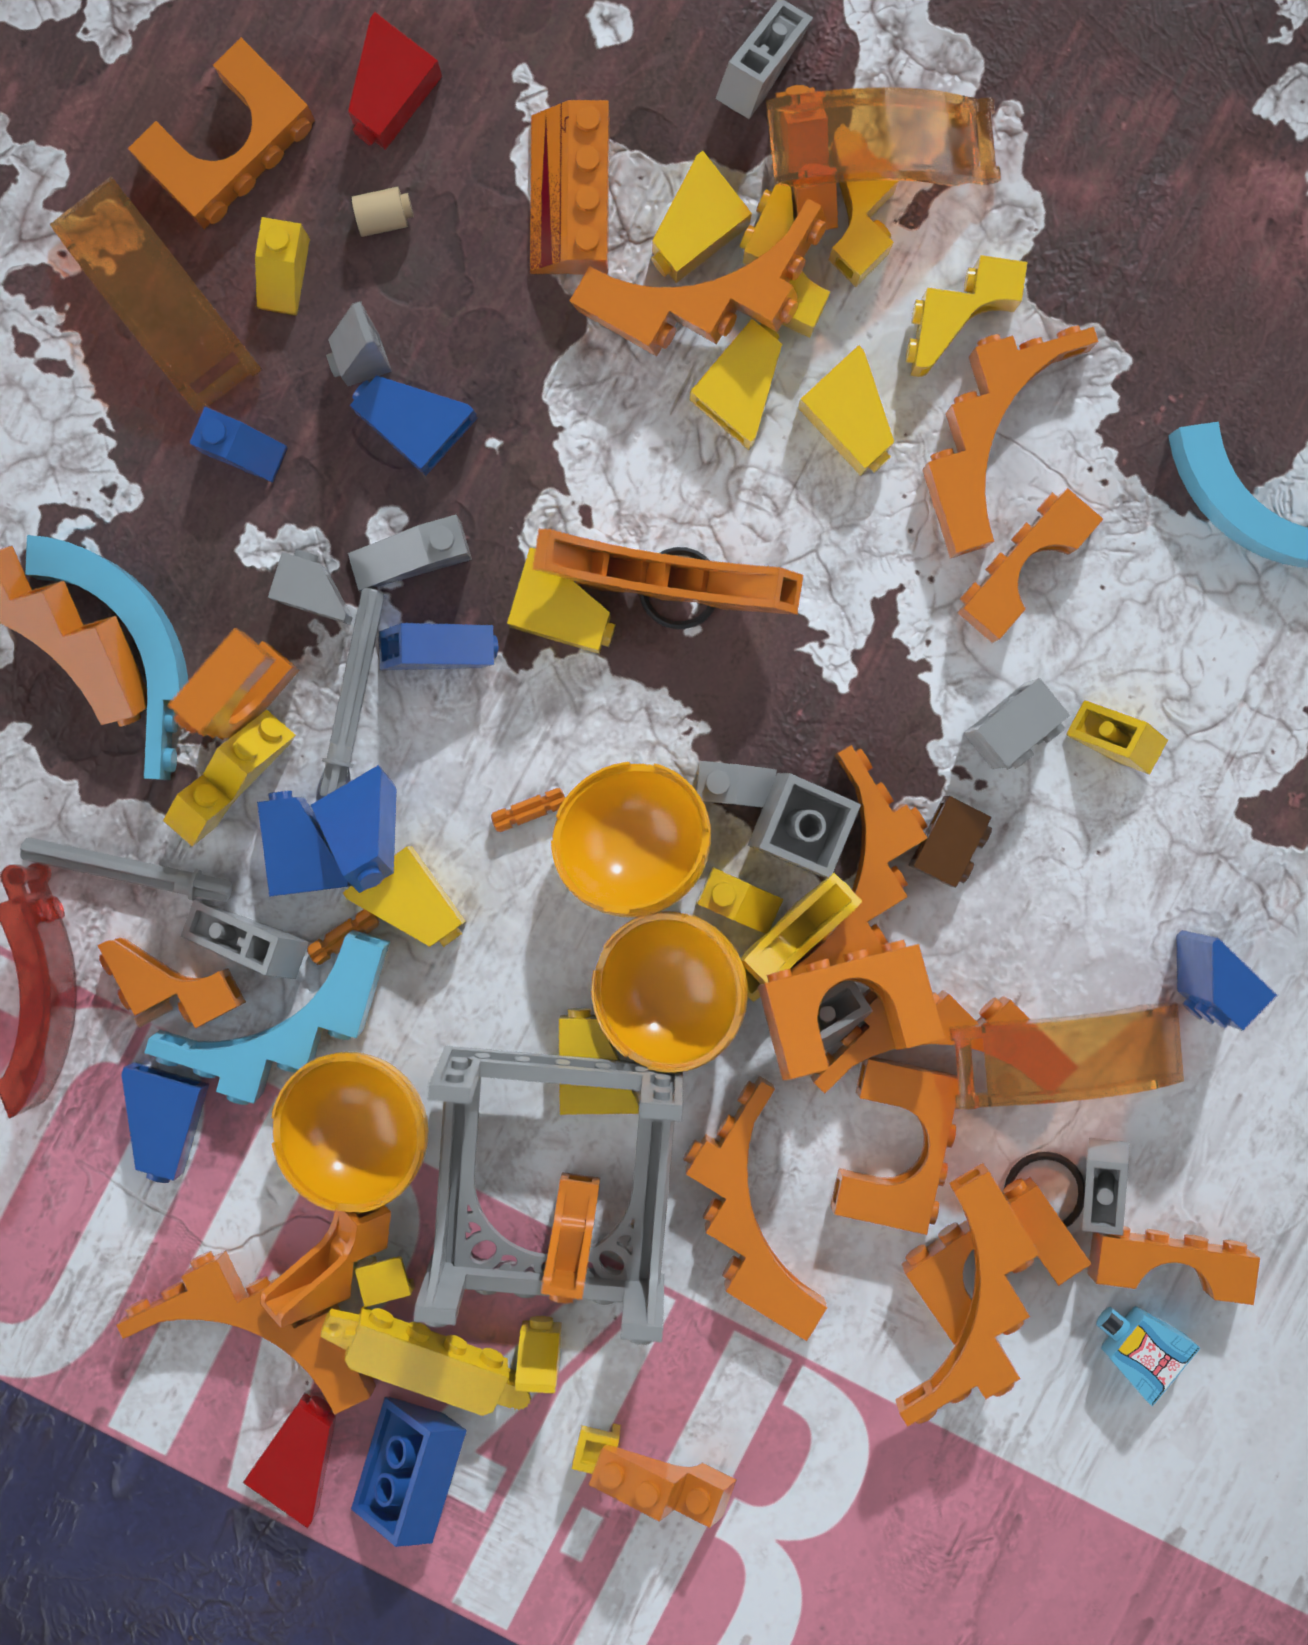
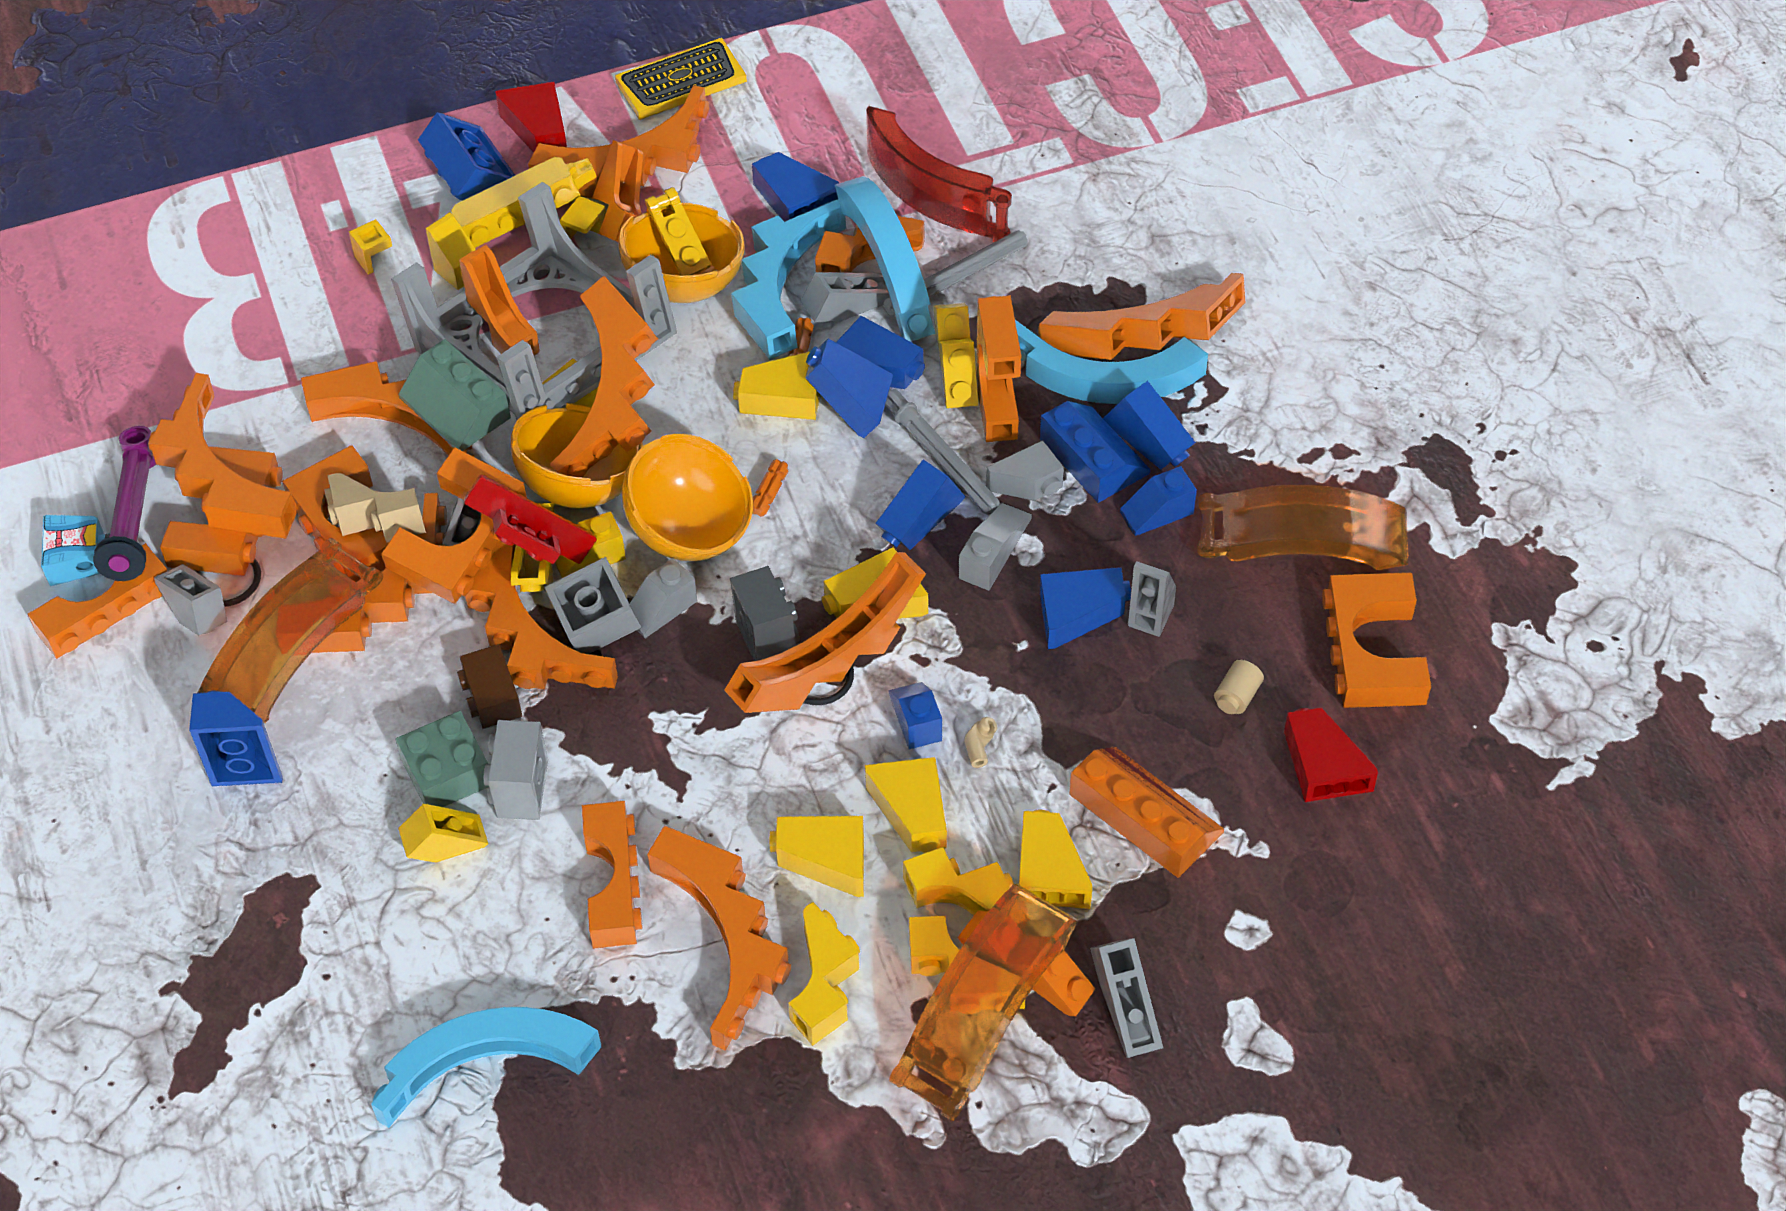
camera: 125 degrees right, 35 degrees down
yellow slope [255,217,310,316] -> none
orange arch [570,198,827,356] -> none
orange arch [589,1445,737,1528] -> none
none -> magenta piece [93,426,156,581]
none -> tan arch [324,473,426,543]
none -> sand green brick [395,711,489,807]
none -> sand green slope [399,339,511,451]
none -> red bracket [464,475,597,564]
none -> orange arch [550,276,658,478]
none -> tile [615,38,747,120]
none -> yellow plate [645,187,711,275]
none -> dark grey brick [730,566,800,661]
none -> medium azure arch [835,176,935,342]
none -> blue slope [889,682,942,750]
none -> tan arm [964,717,997,768]
none -> blue slope [1040,401,1151,503]
none -> blue slope [1103,380,1196,470]

